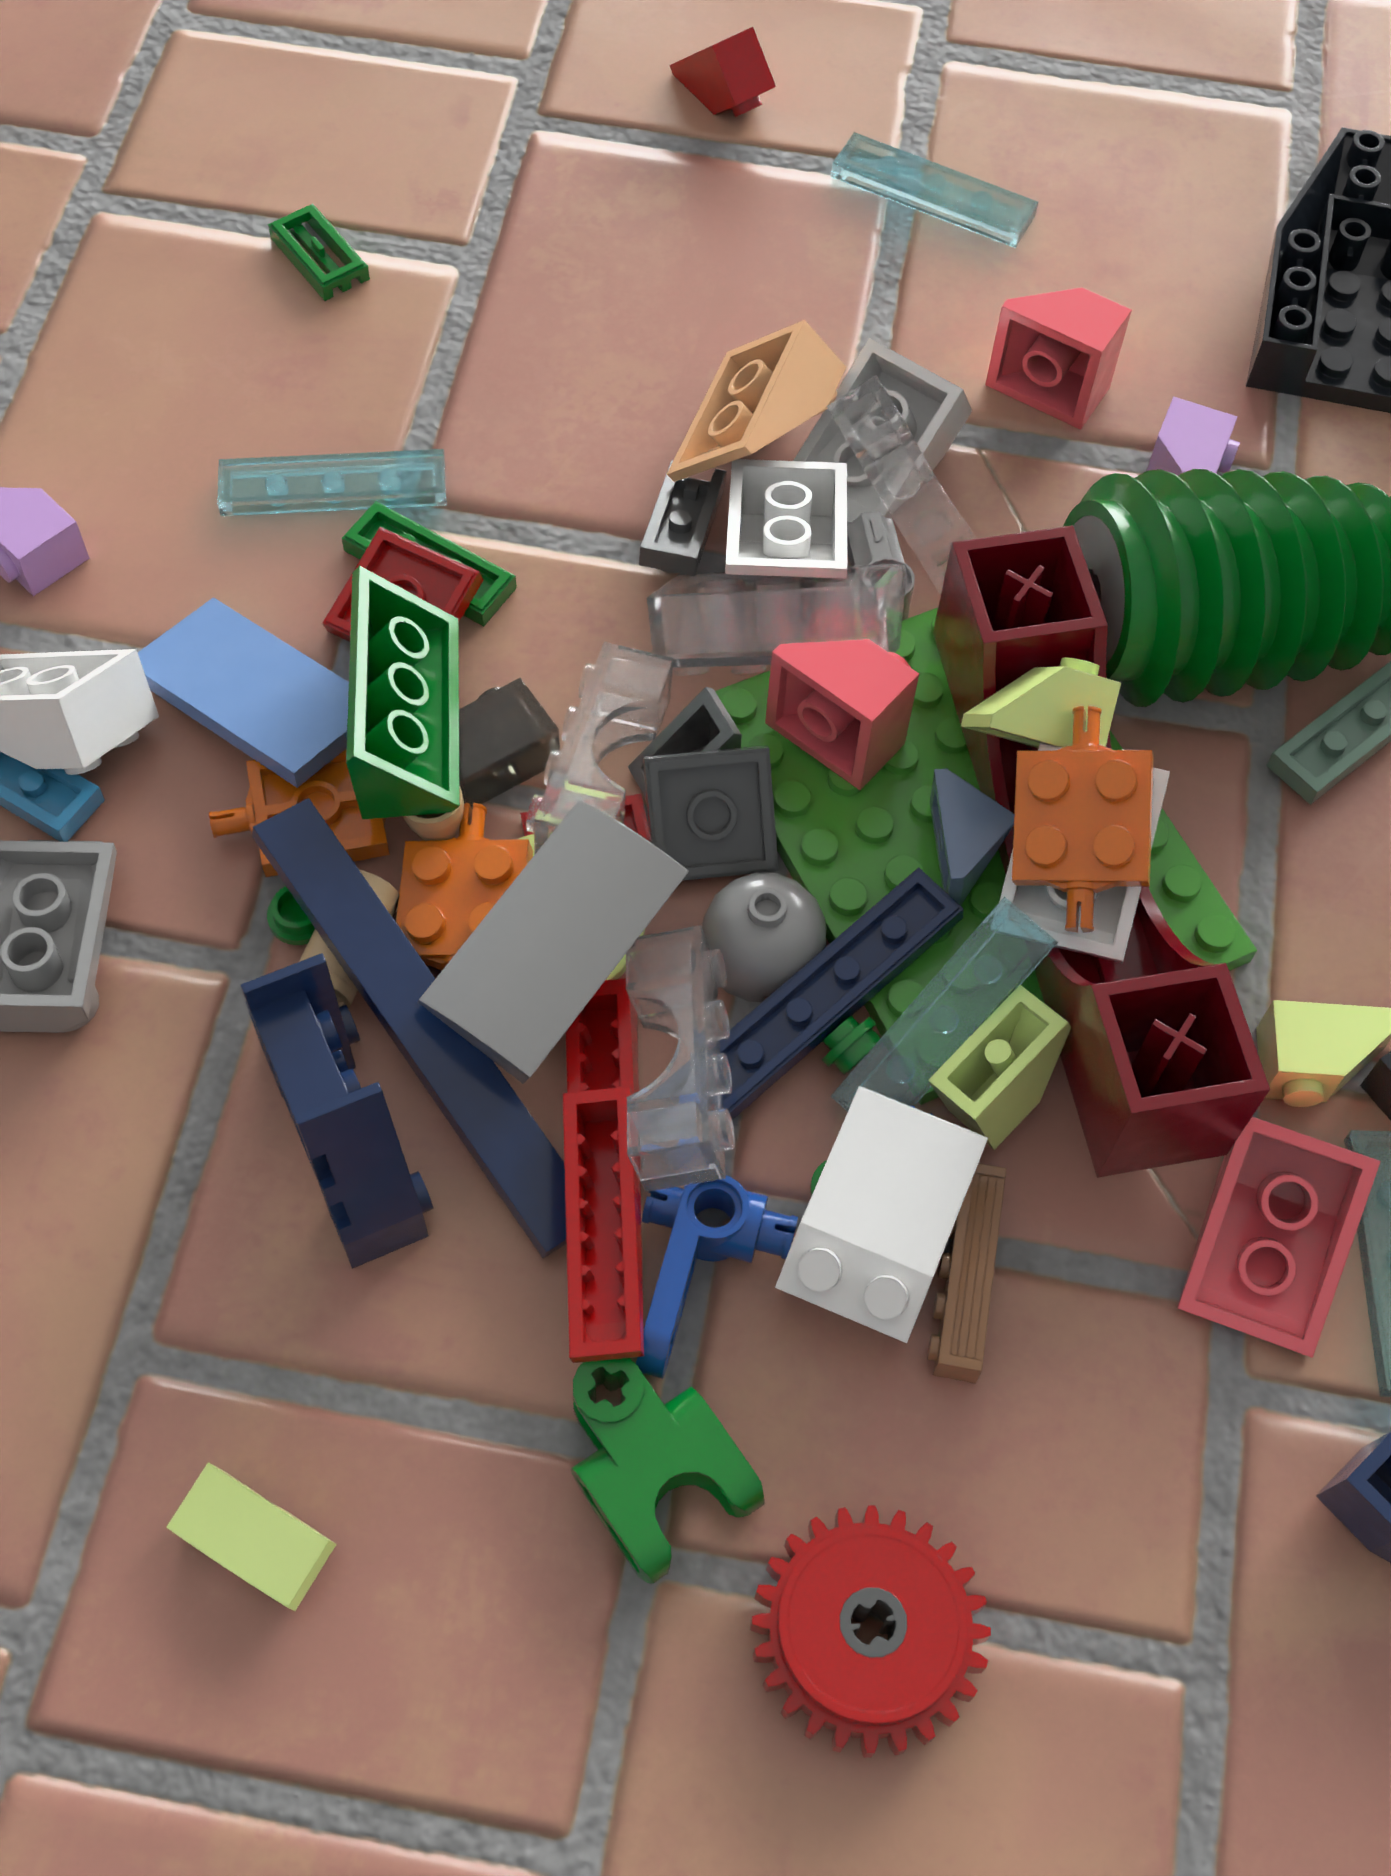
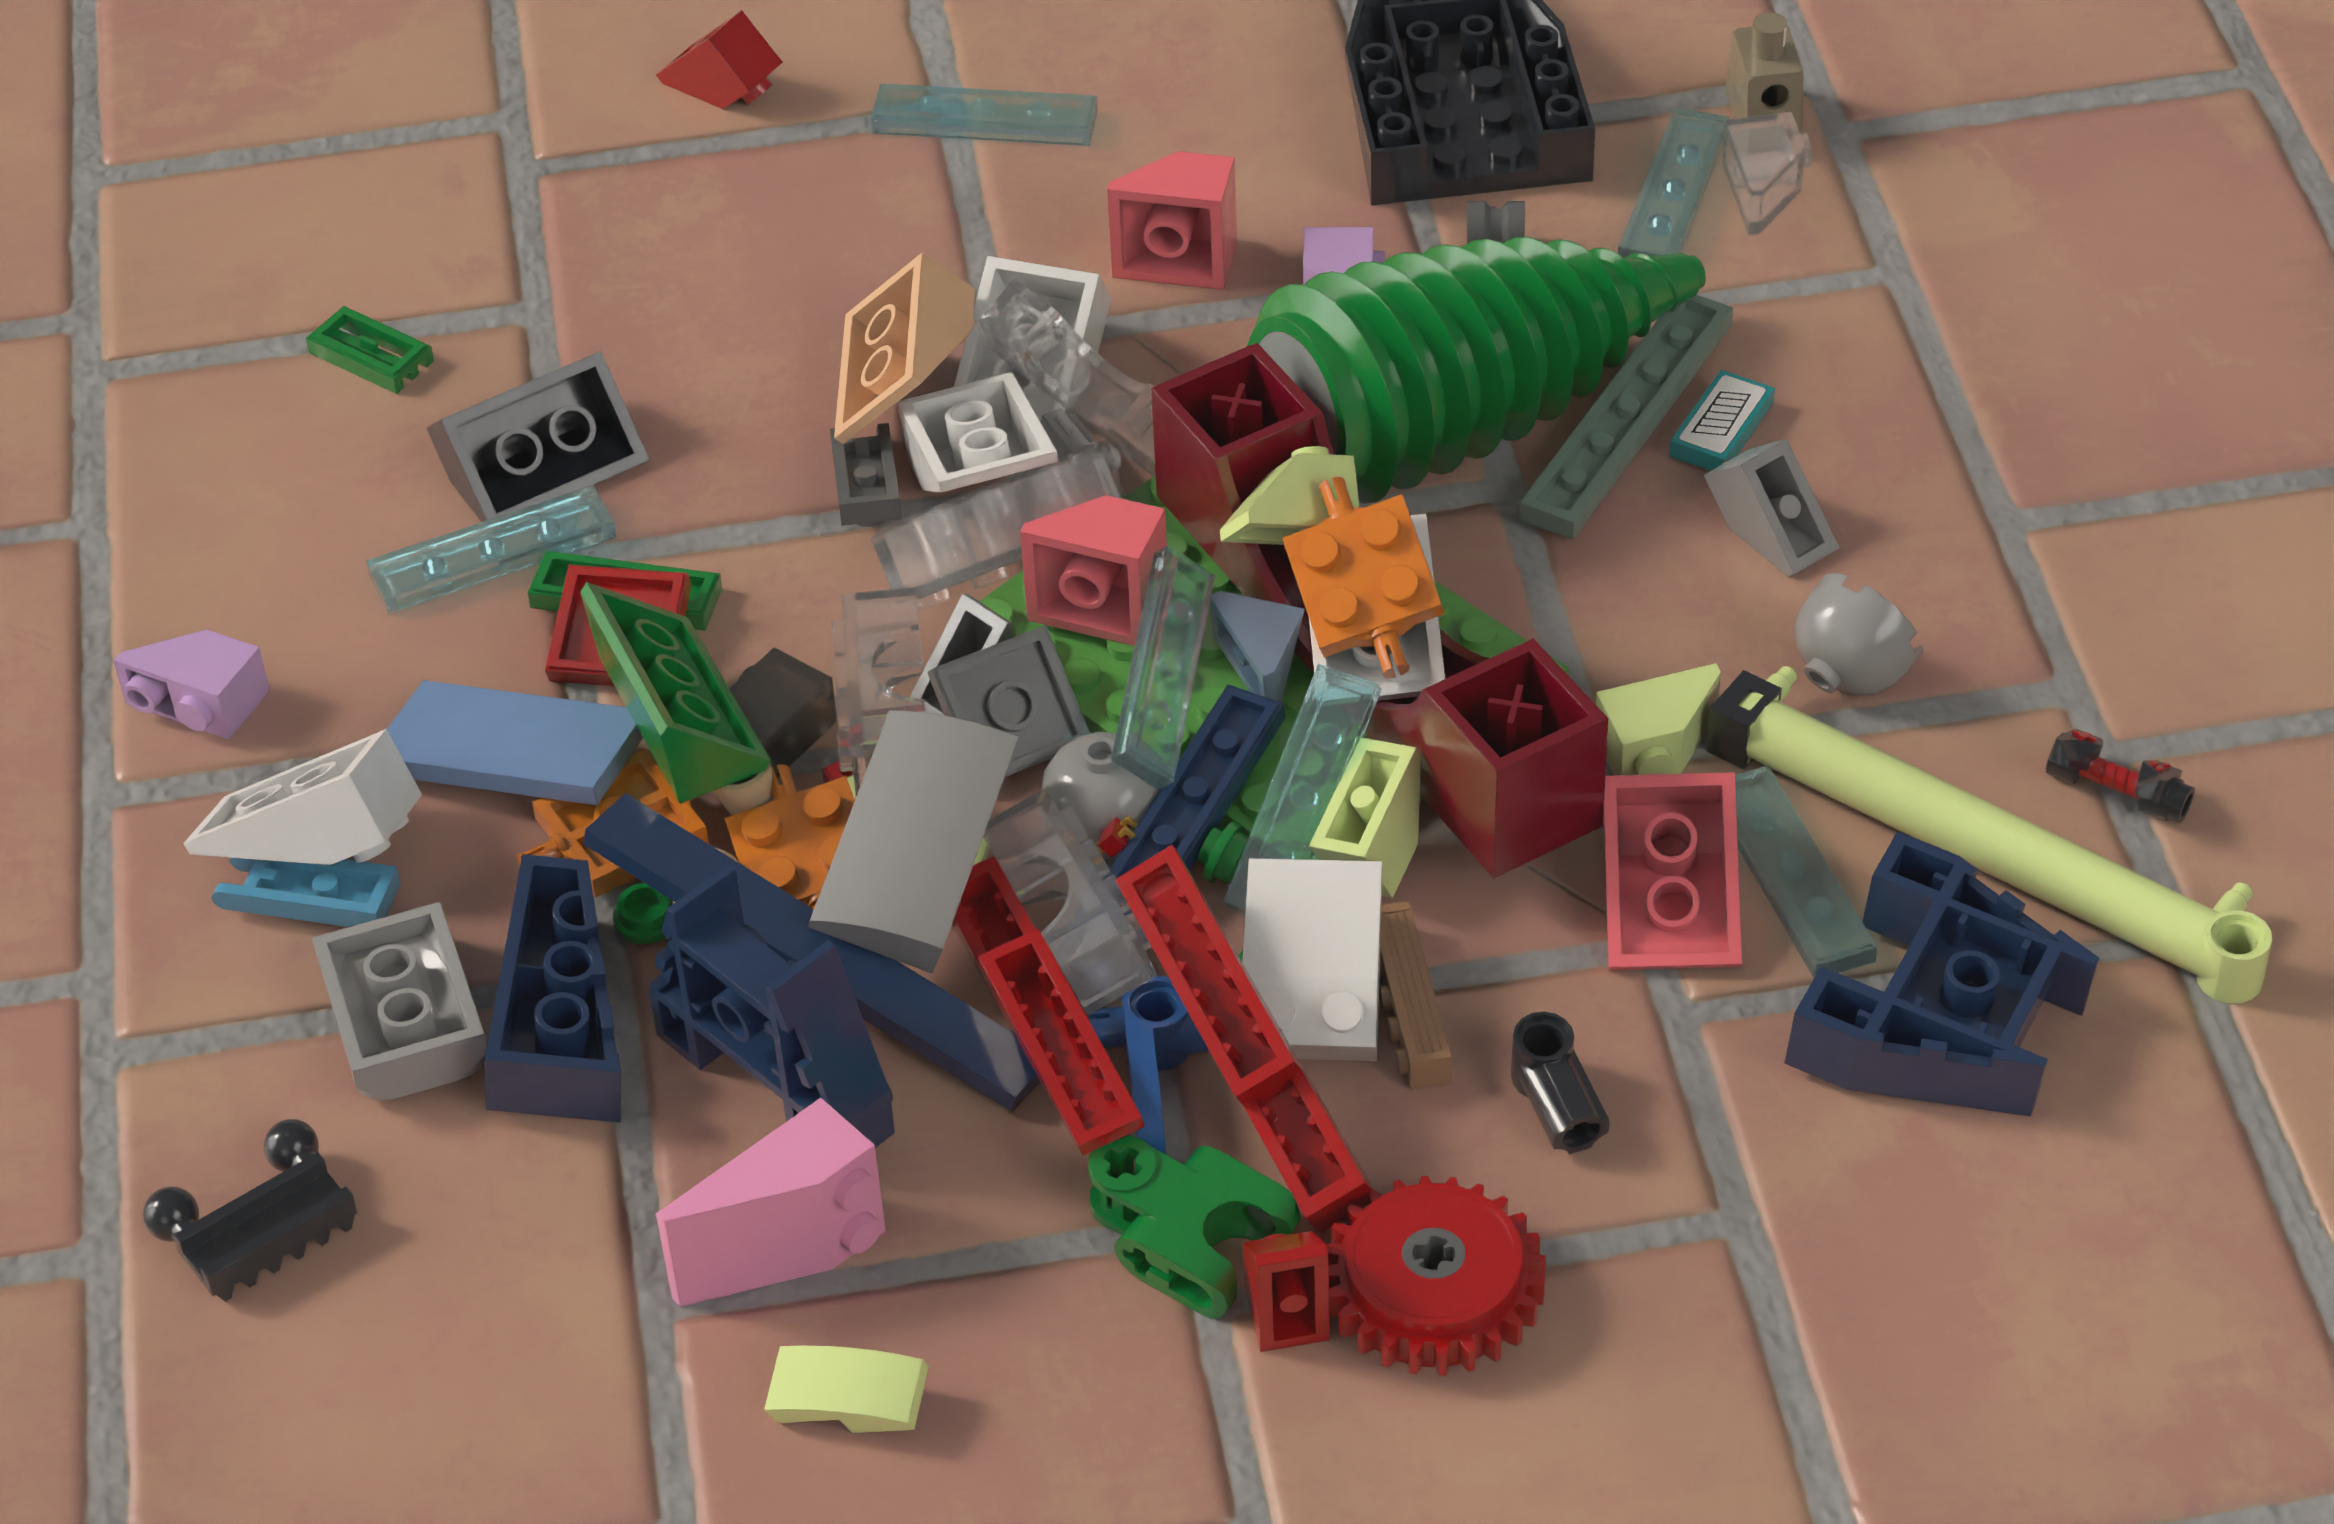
camera: 15 degrees left, 15 degrees down
none -> slope [426,351,650,531]
none -> dark blue wedge [485,854,621,1123]
none -> bright pink slope [656,1098,886,1307]
none -> red piece [1072,815,1138,875]
none -> clear light blue tile [1111,545,1215,790]
none -> red slope [1115,845,1374,1234]
none -> red slope [1243,1231,1330,1352]
none -> dark grey wheel [1467,201,1525,243]
none -> black piece [1511,1011,1610,1155]

